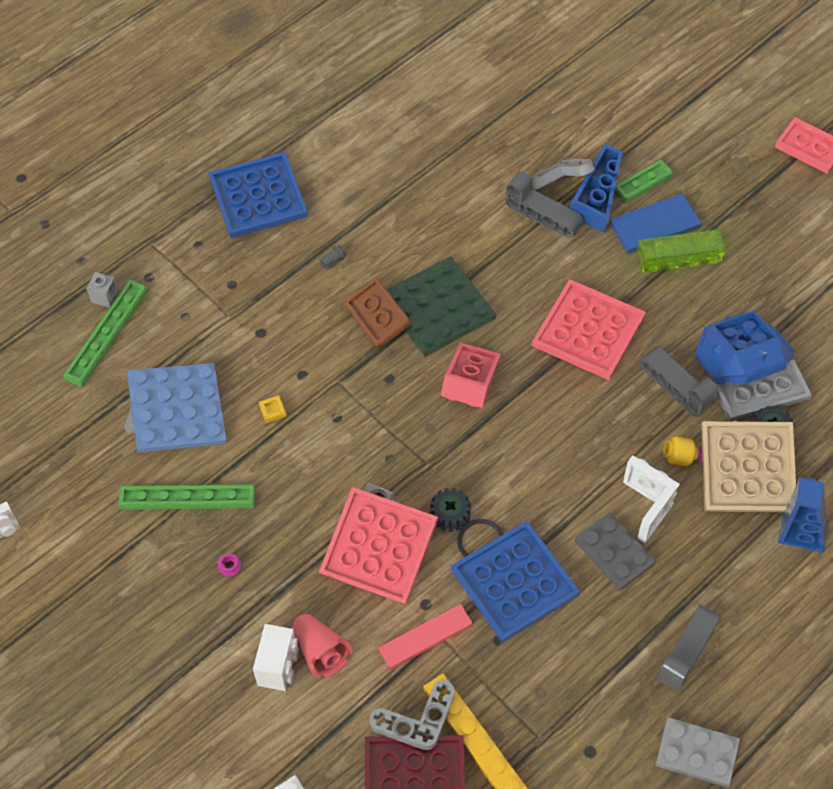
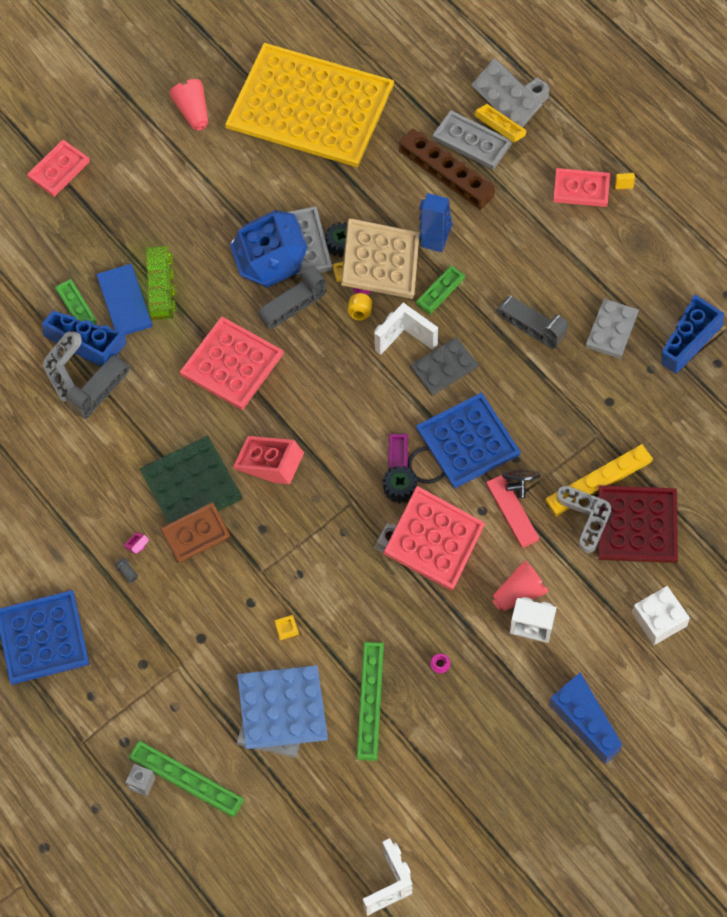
camera: 85 degrees left, 5 degrees up
none -> dark pink plate [123,532,149,554]
none -> magenta tile [388,434,408,471]
none -> bright green tile [416,265,465,315]
none -> black shield [502,470,541,498]
none -> blue wedge [549,672,622,764]

